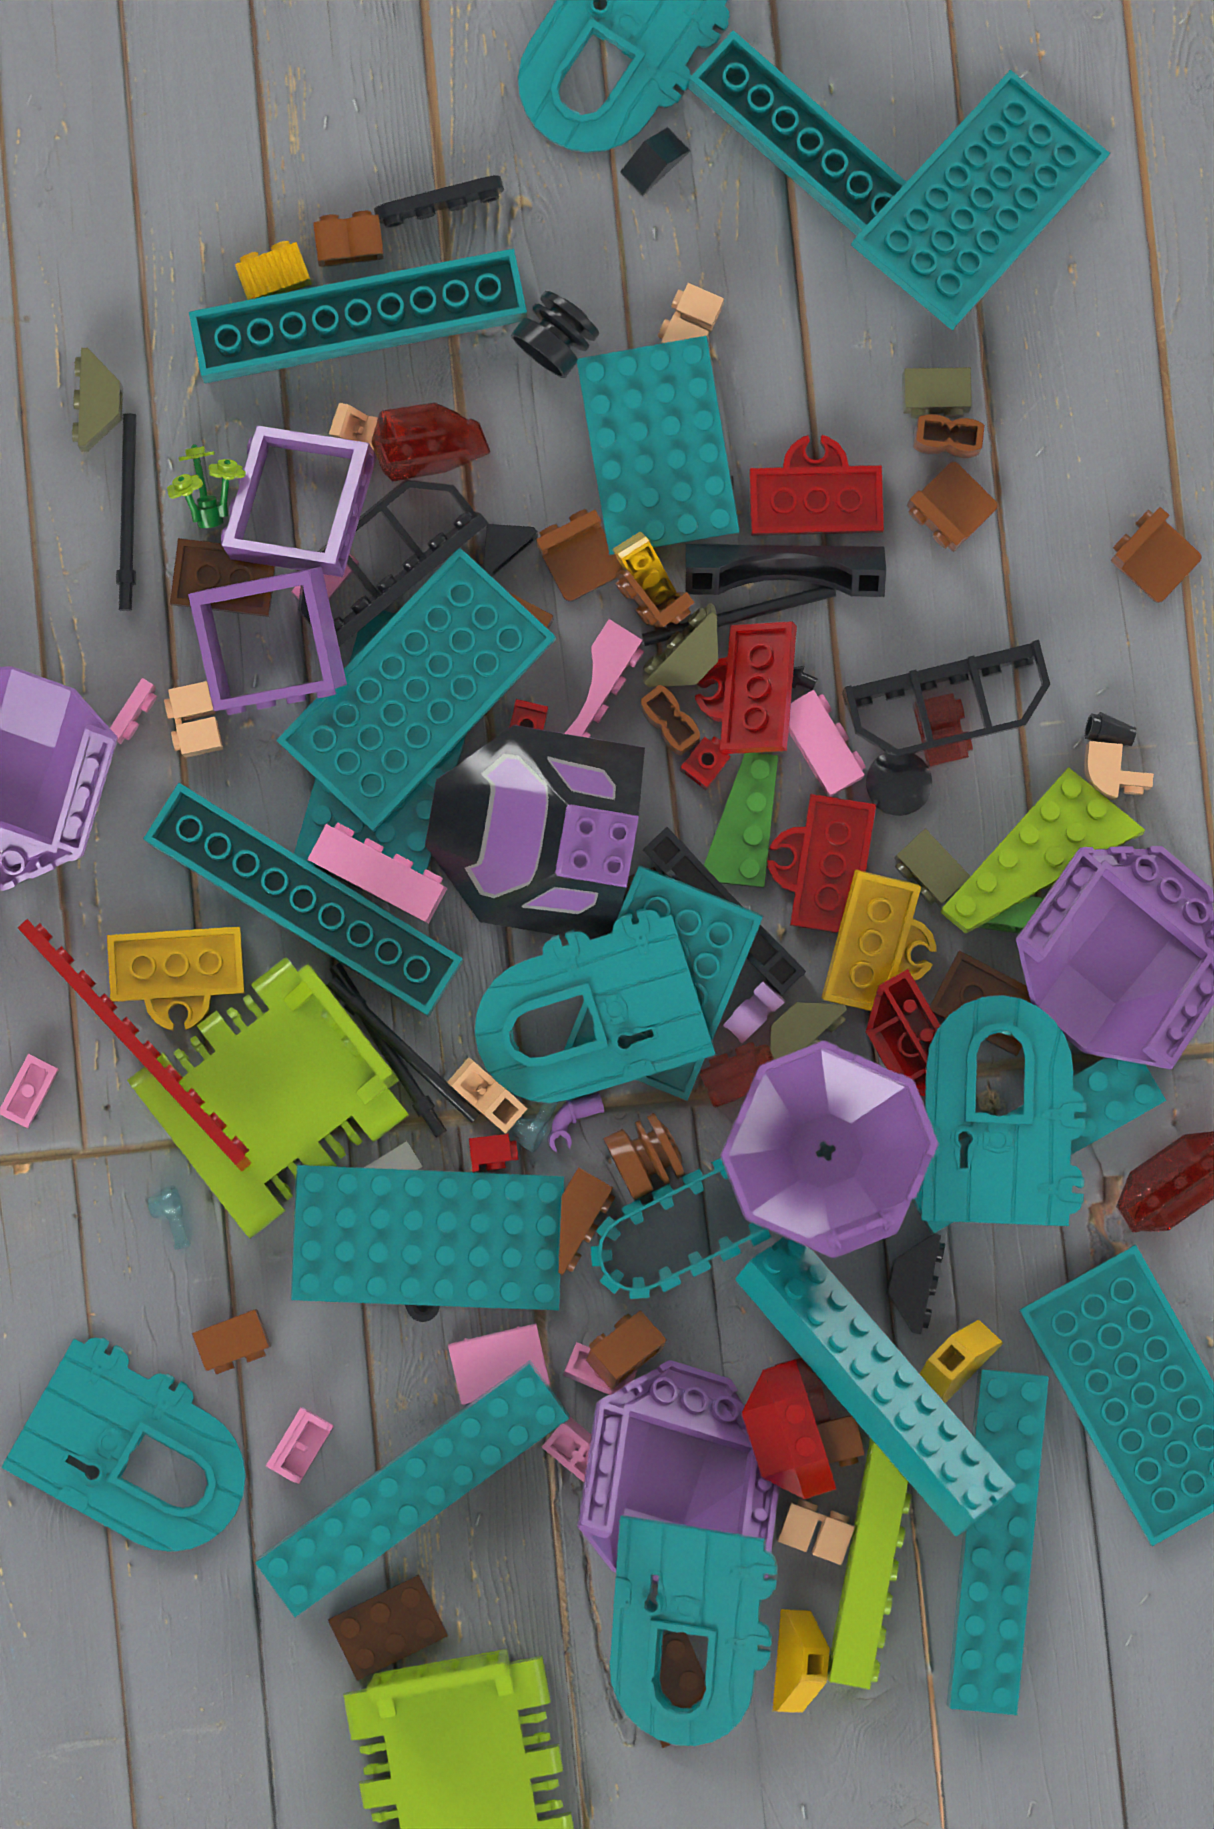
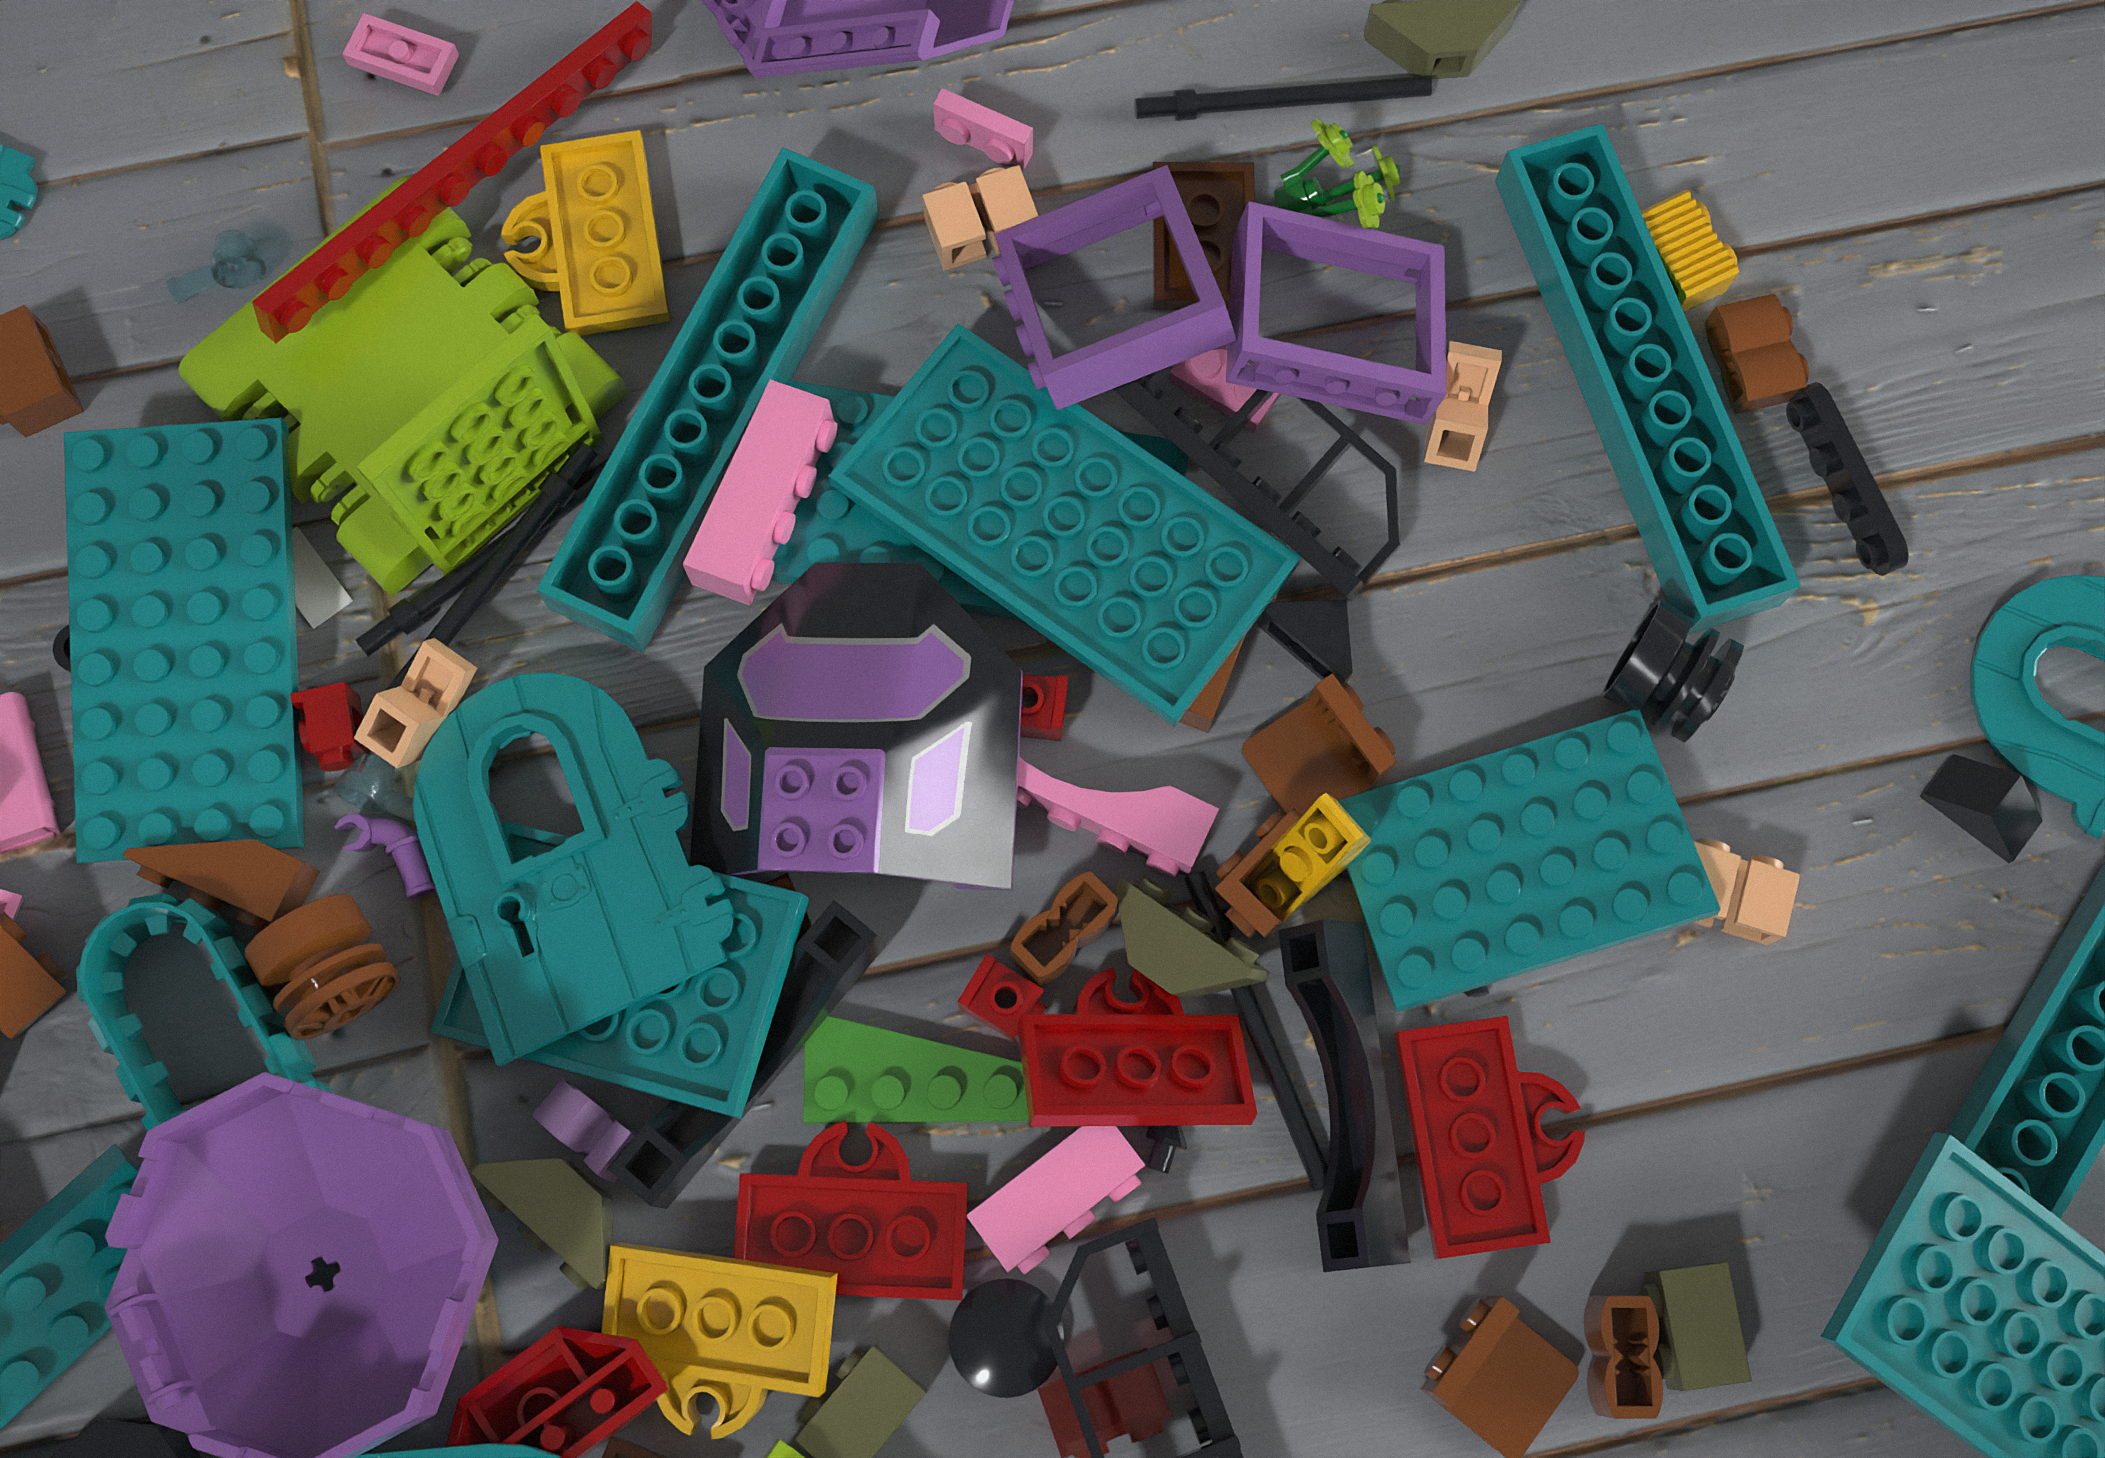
camera: 85 degrees right, 10 degrees down
clear red wedge [371,402,491,482] -> none
clear red brick [700,1042,774,1108] -> none

